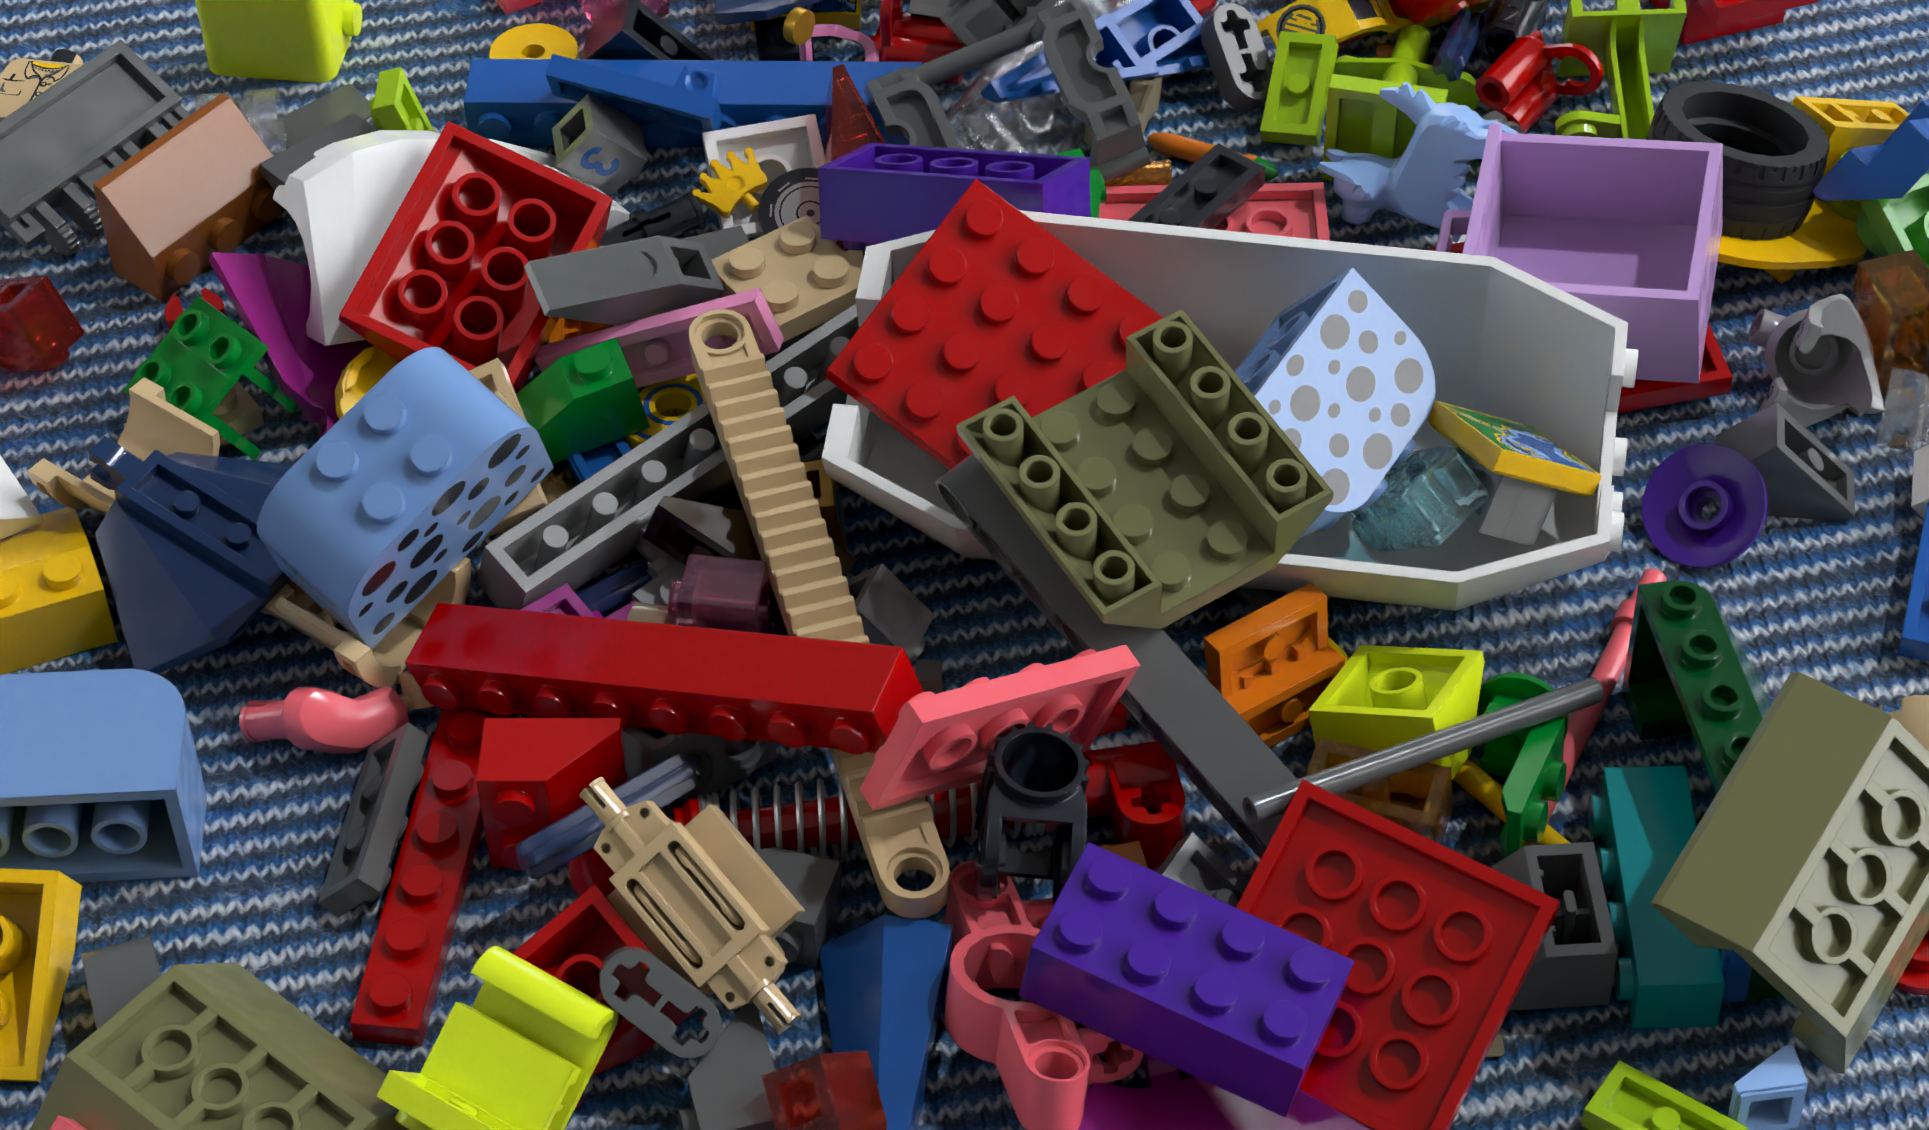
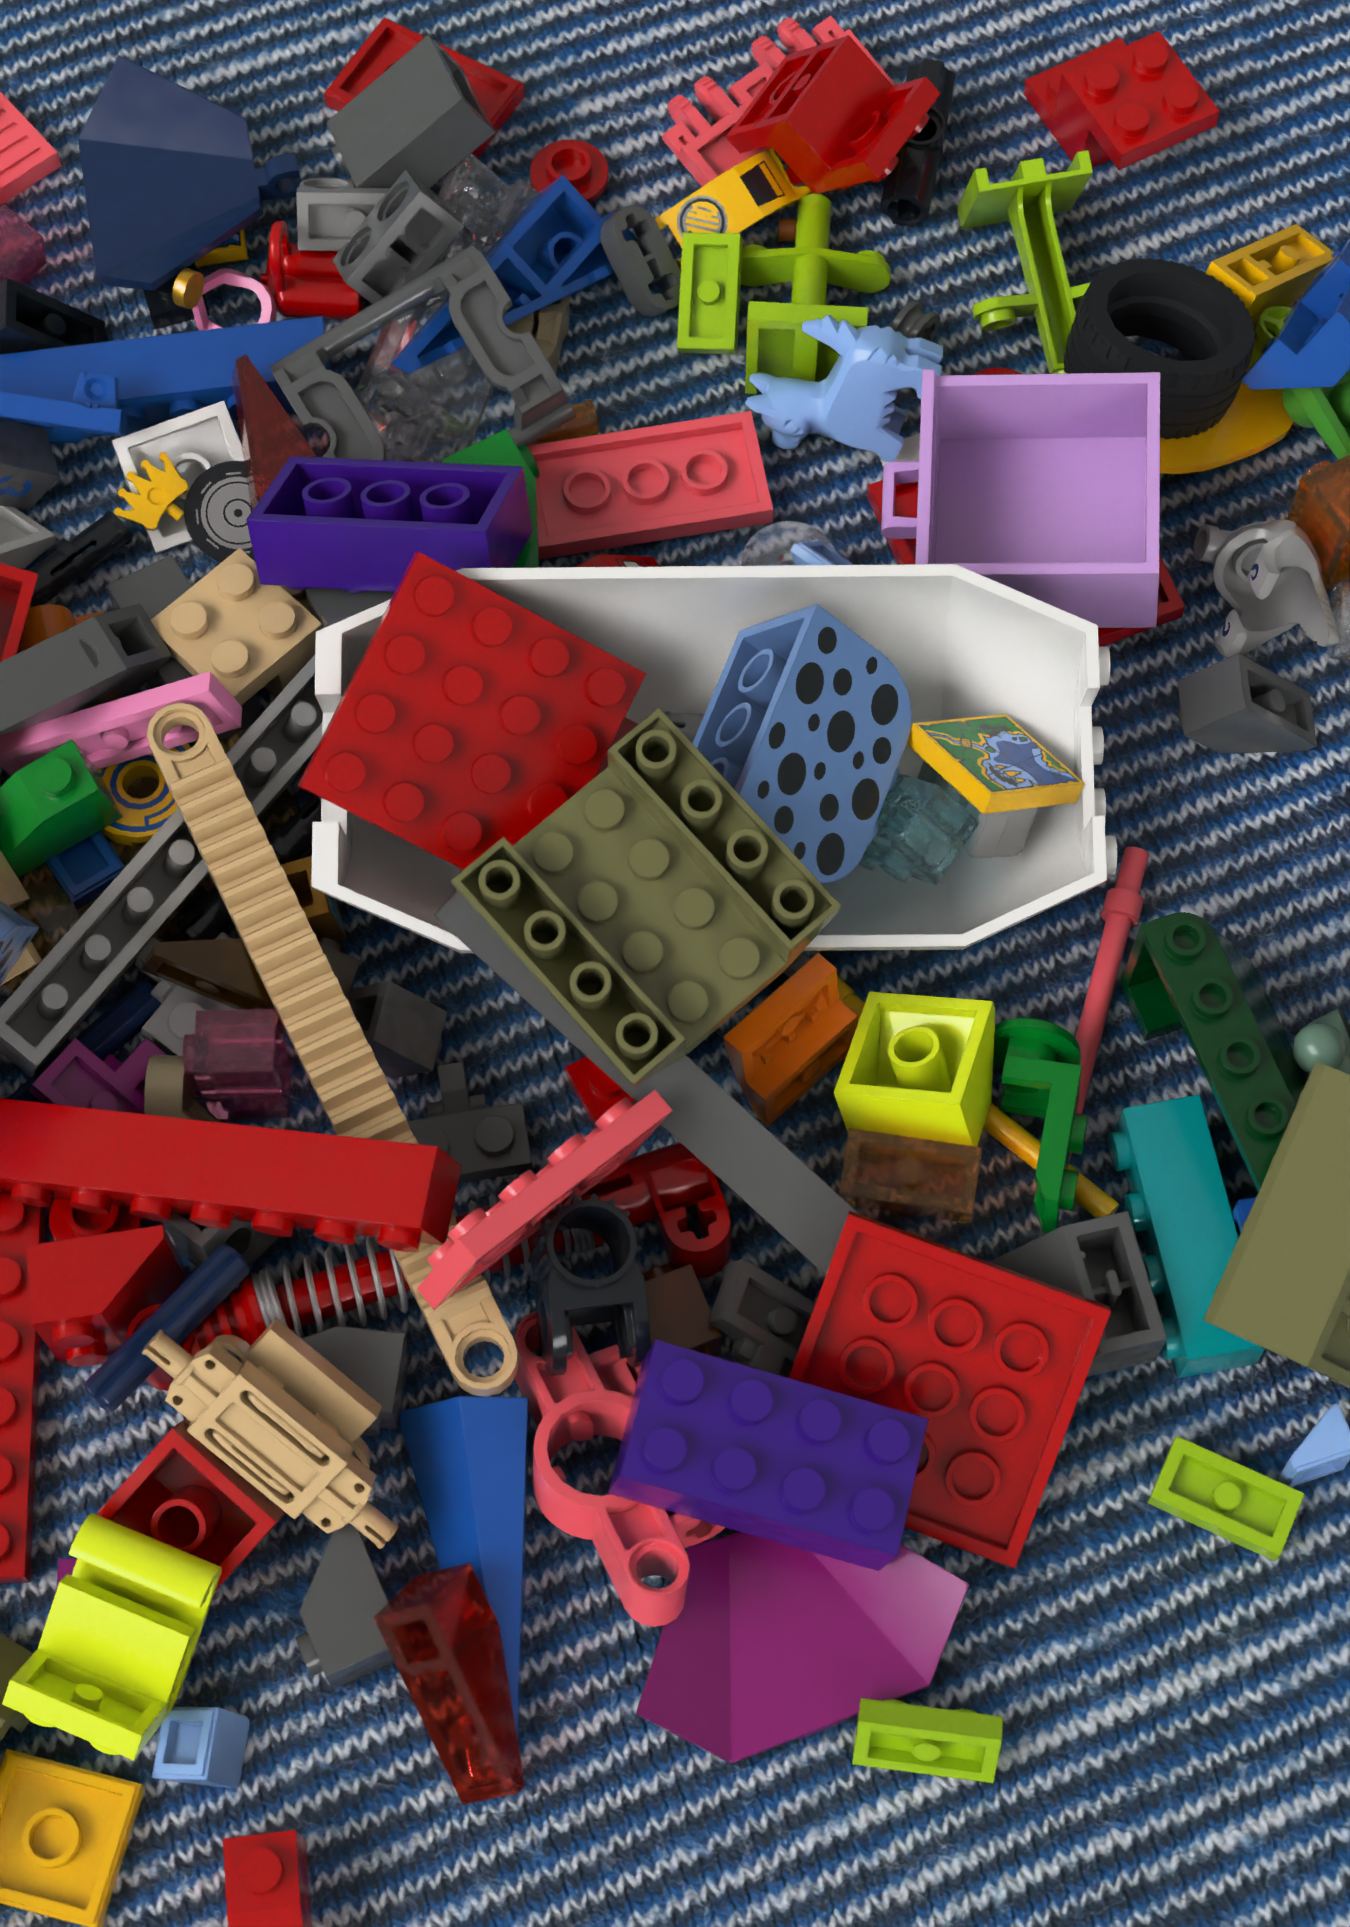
camera: 10 degrees left, 20 degrees up
dark grey beam [598,946,722,1058] -> none
black plate [1127,143,1265,229] -> none
orange piece [1147,132,1279,180] -> none
dark grey piece [1243,677,1604,824] -> none
dark blue axle [1432,6,1485,82] -> none
red piece [1475,30,1604,134] -> none
dark purple dish [1642,443,1768,569] -> none

